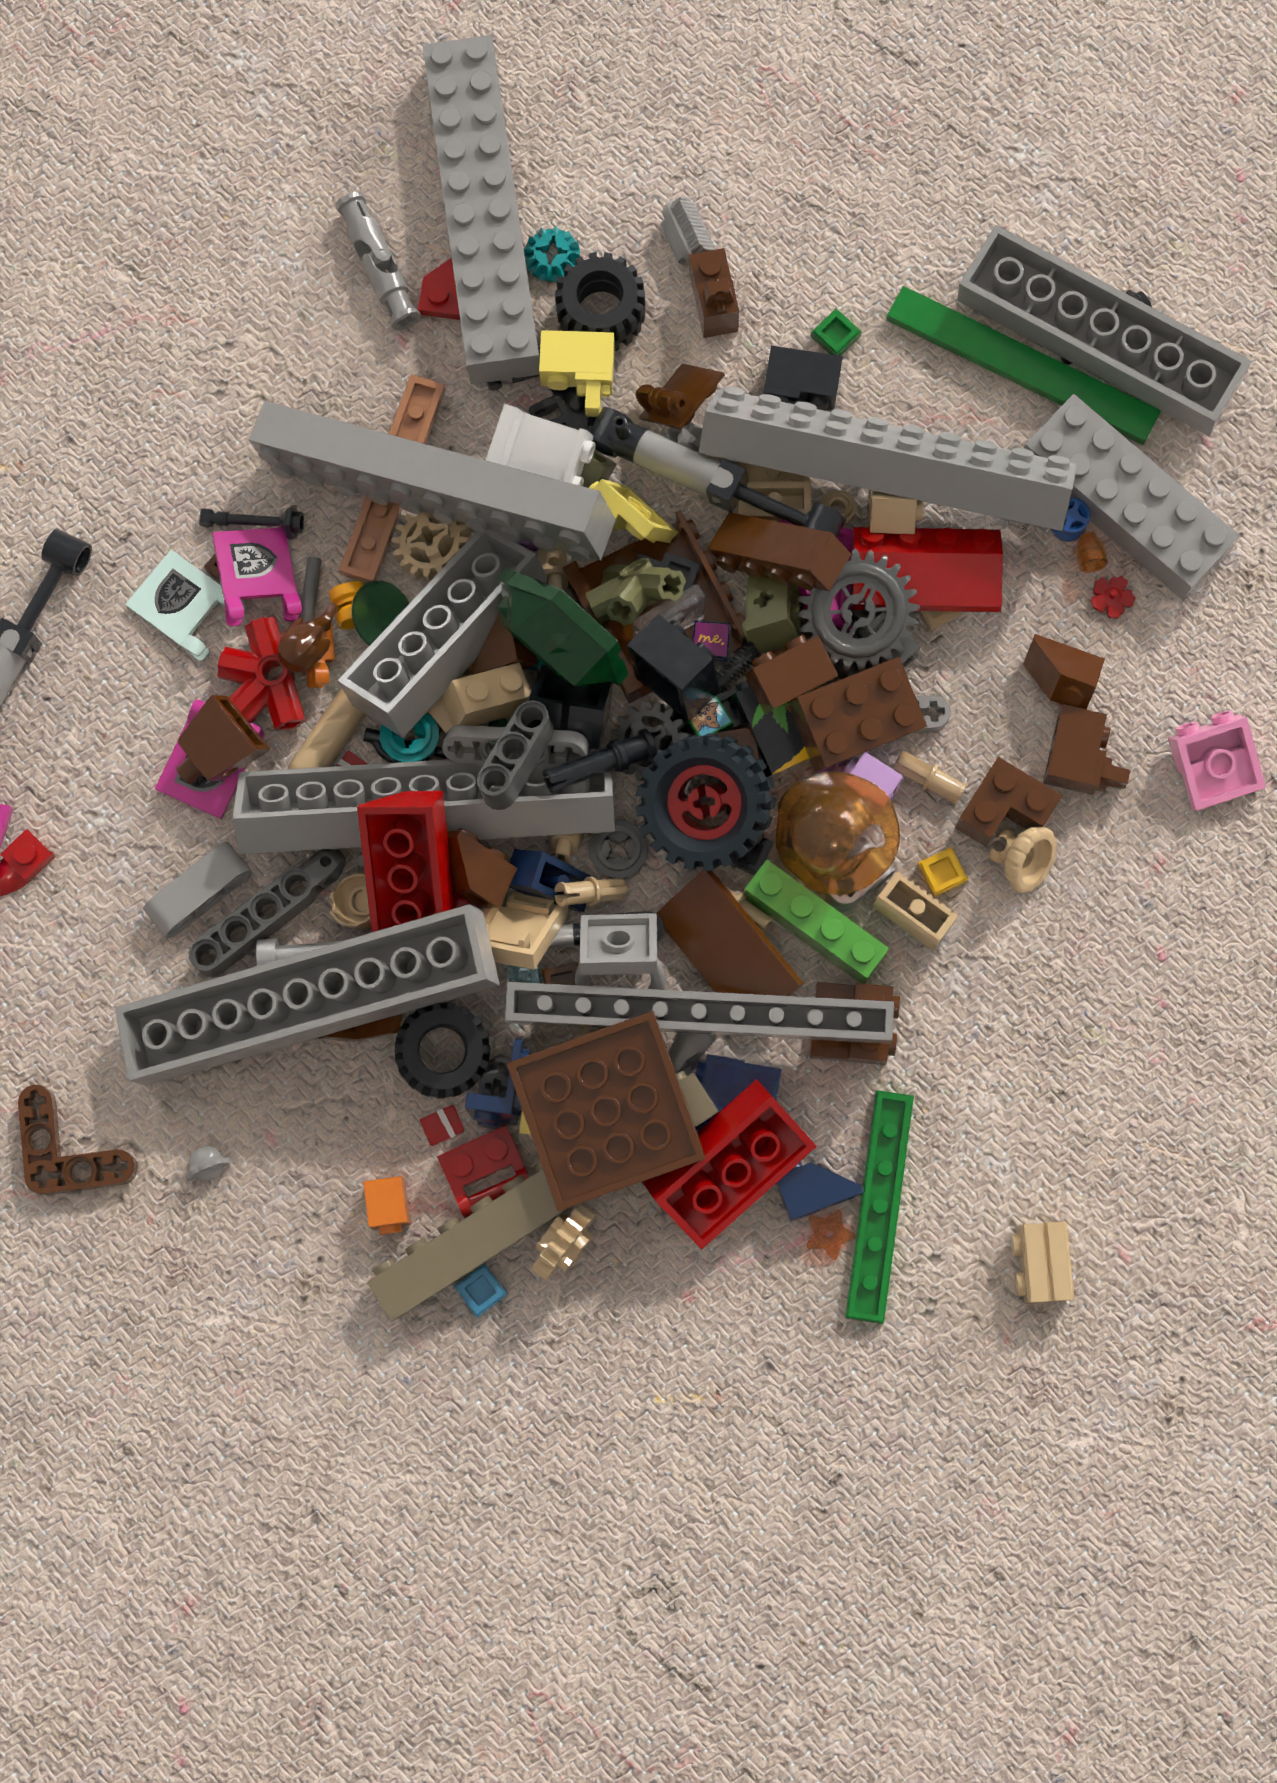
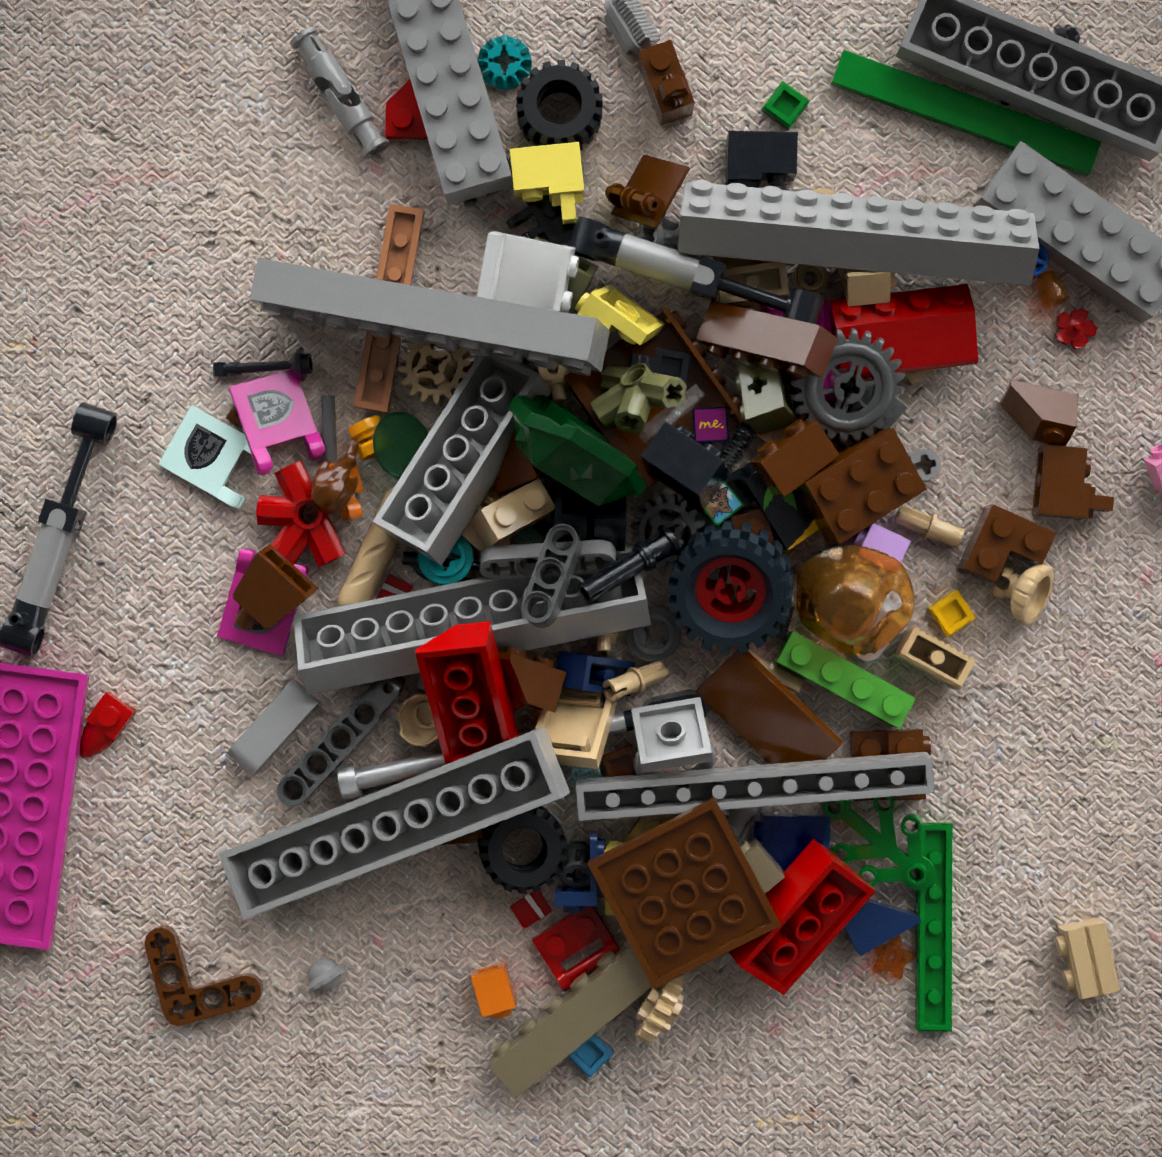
camera: 10 degrees left, 10 degrees up
none -> green plant [822,796,935,890]

